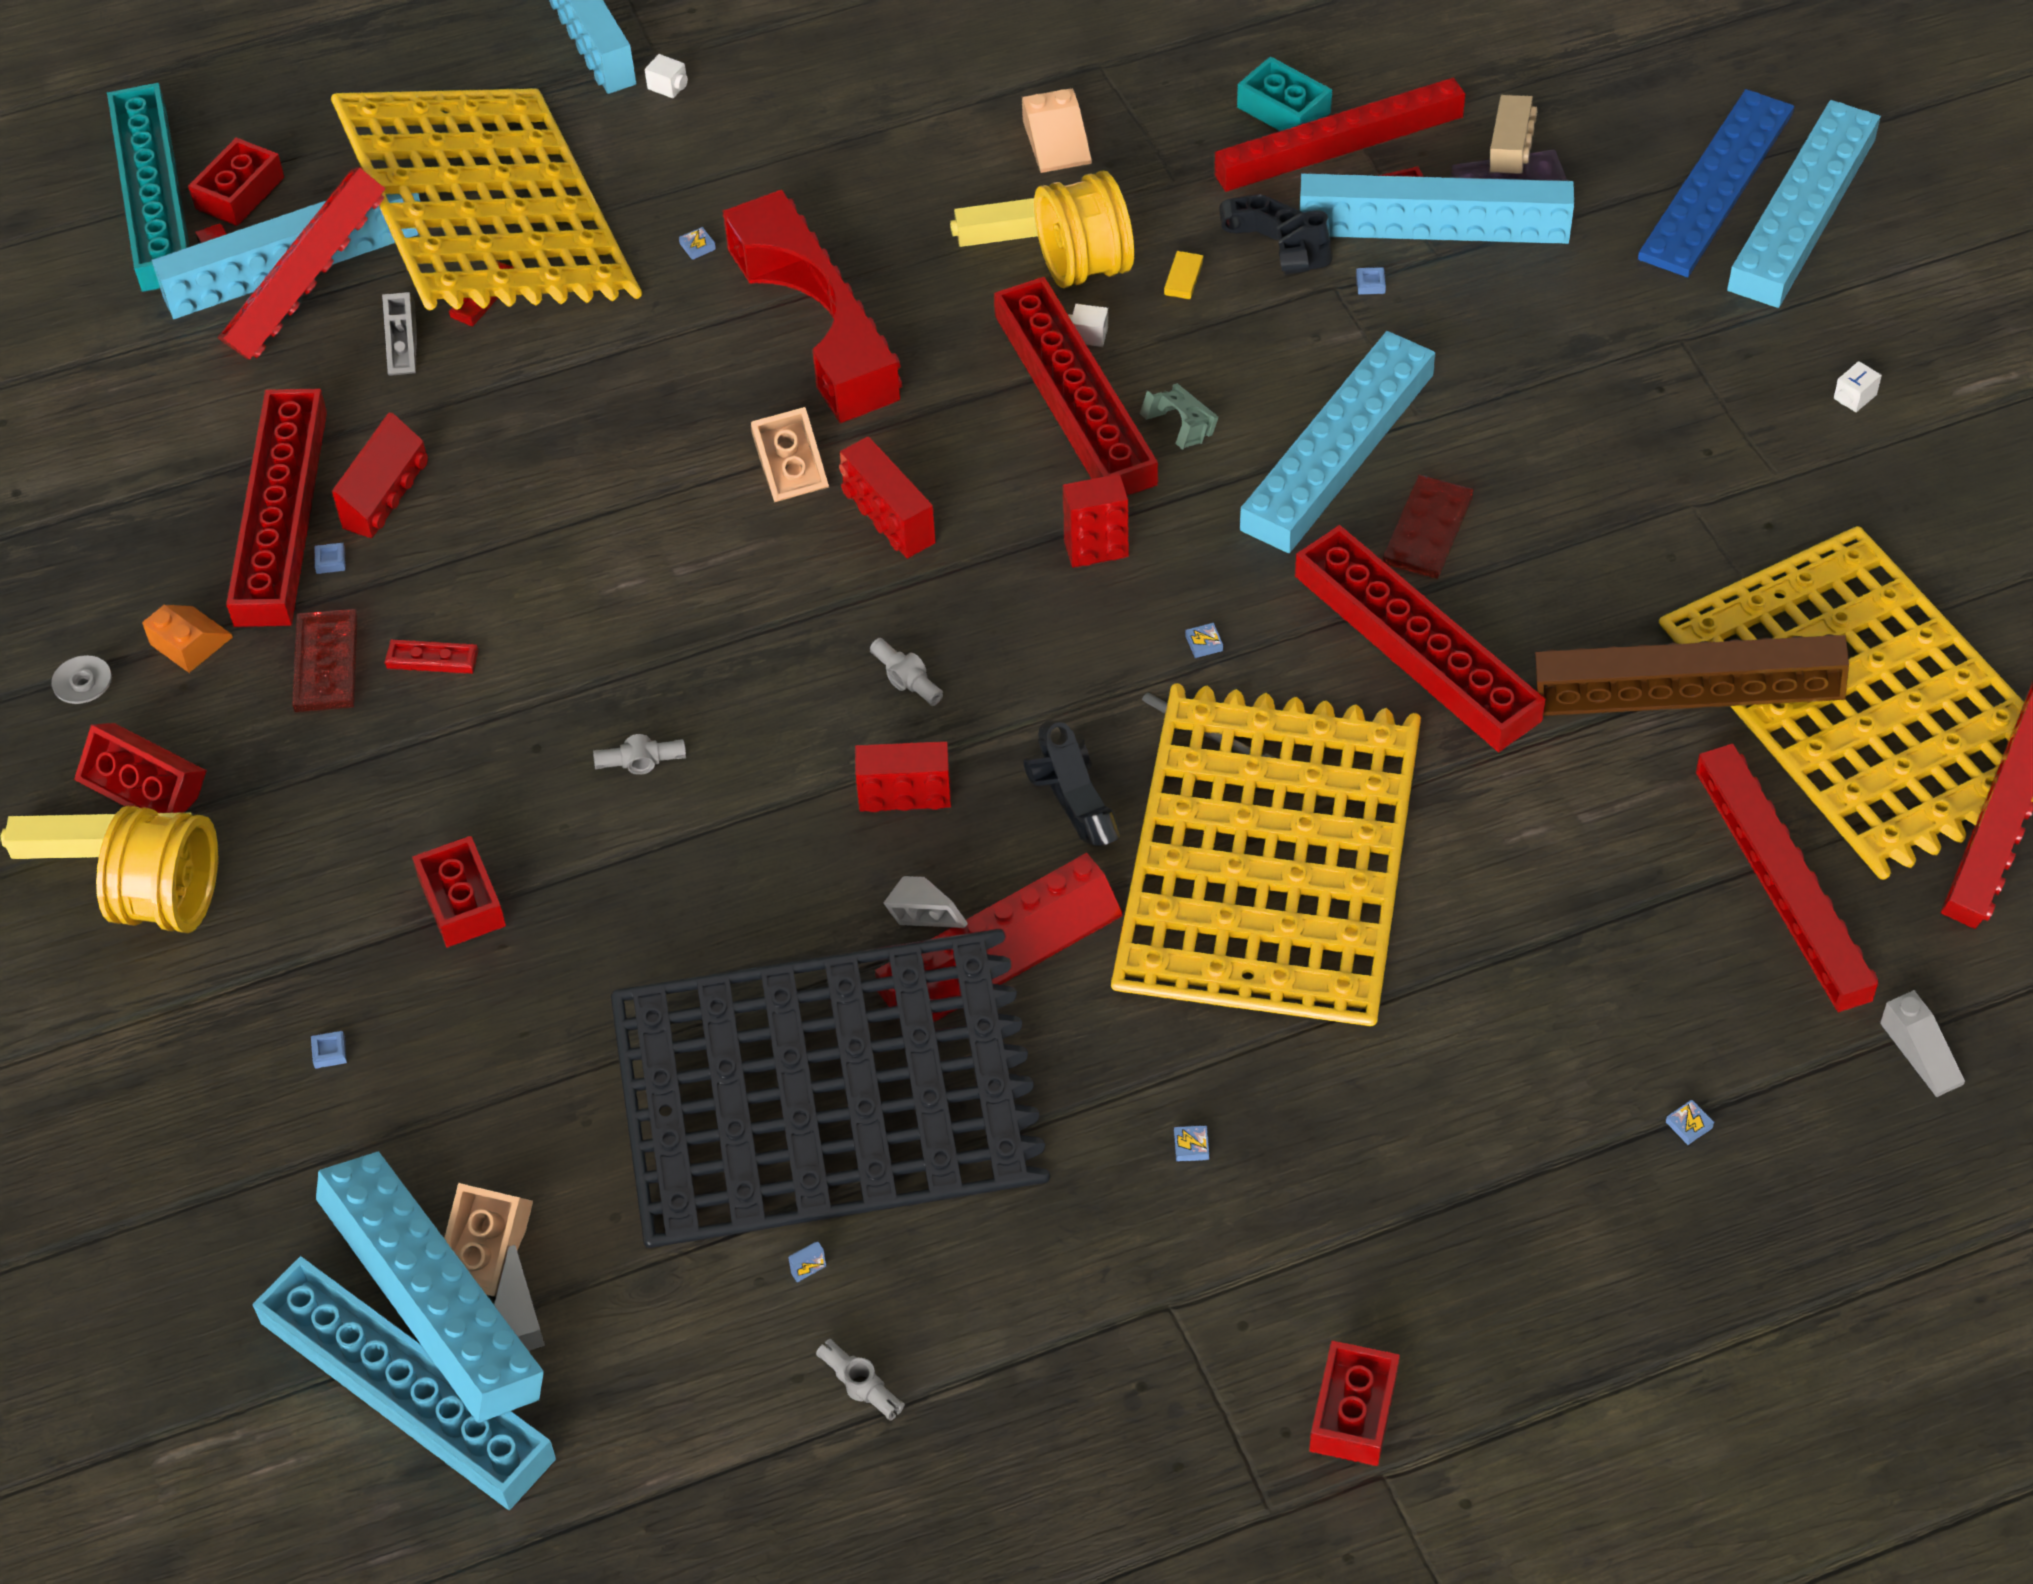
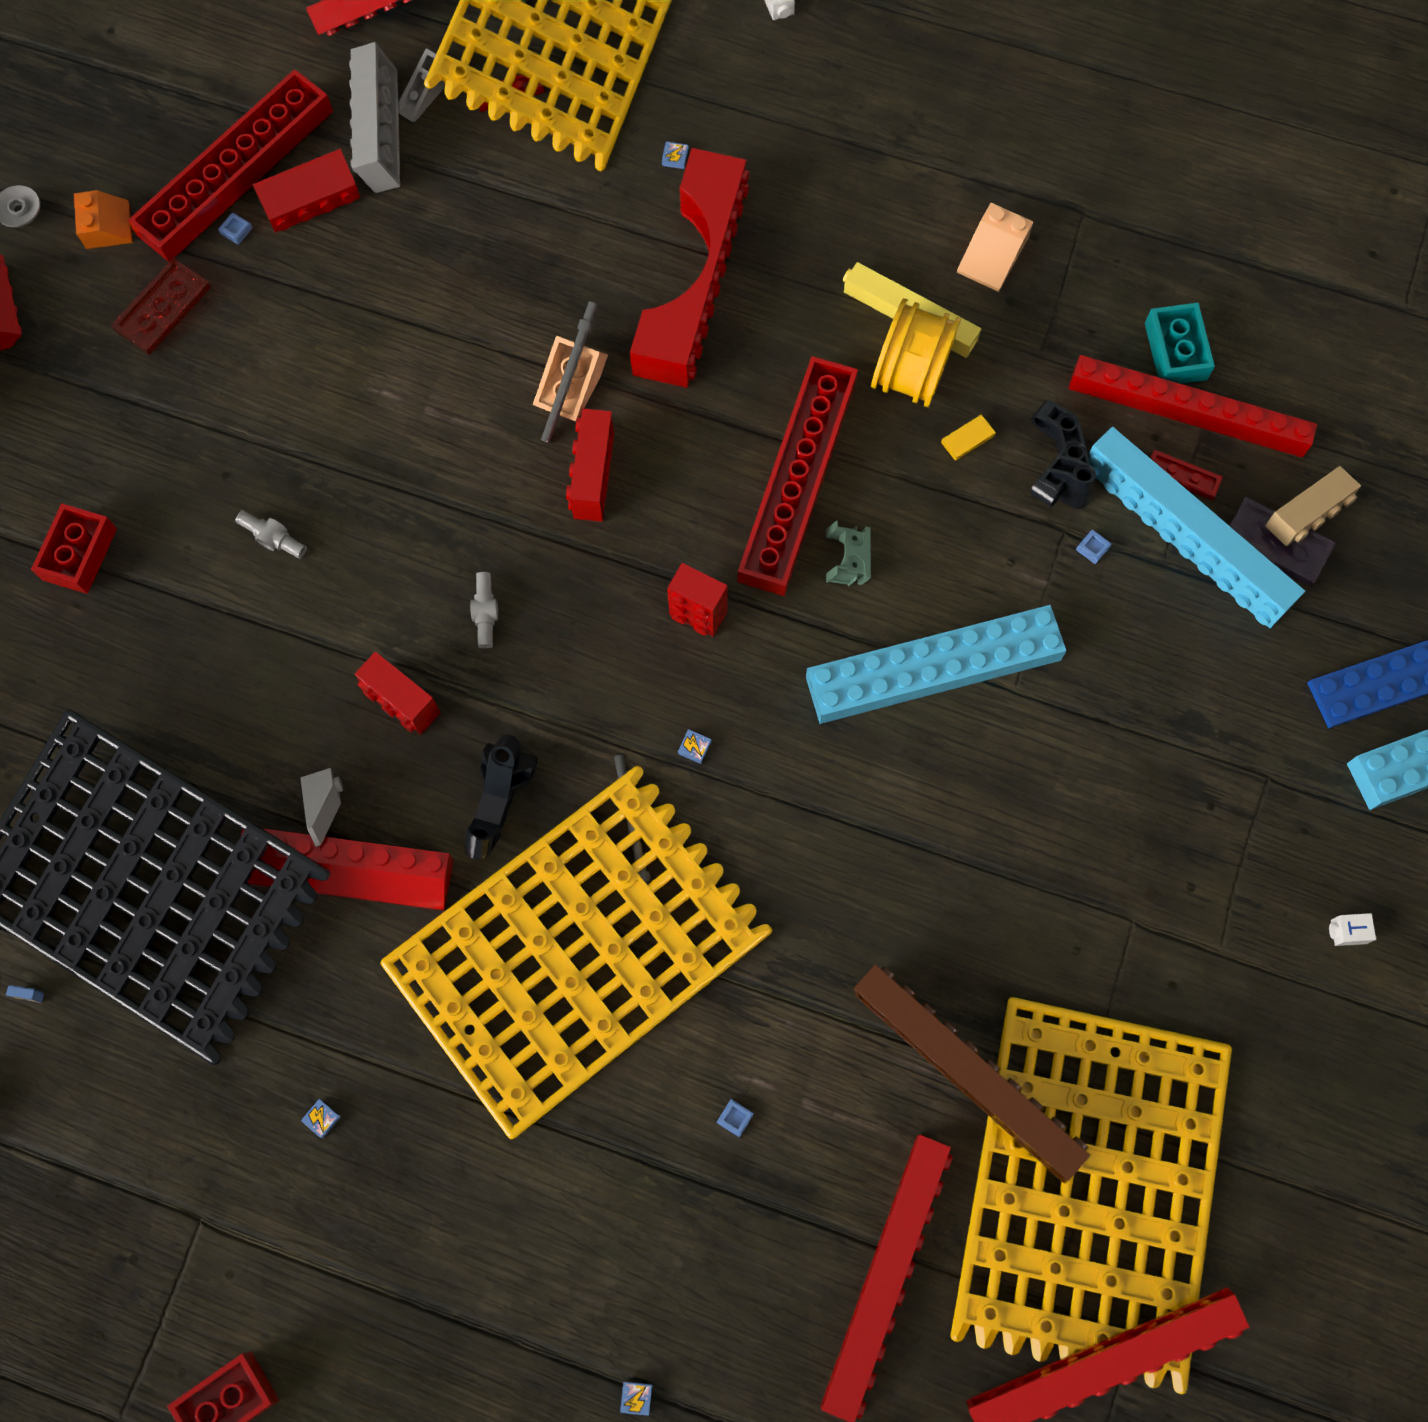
camera: 40 degrees right, 20 degrees up
red tile [385,639,479,674] -> none
white brick [1068,304,1108,347] -> none
red brick [1295,525,1546,753] -> none
clear red plate [1383,475,1474,579] -> none
none -> light grey brick [349,42,400,193]
none -> dark grey bar [541,301,598,443]
none -> medium blue tile [716,1099,754,1138]

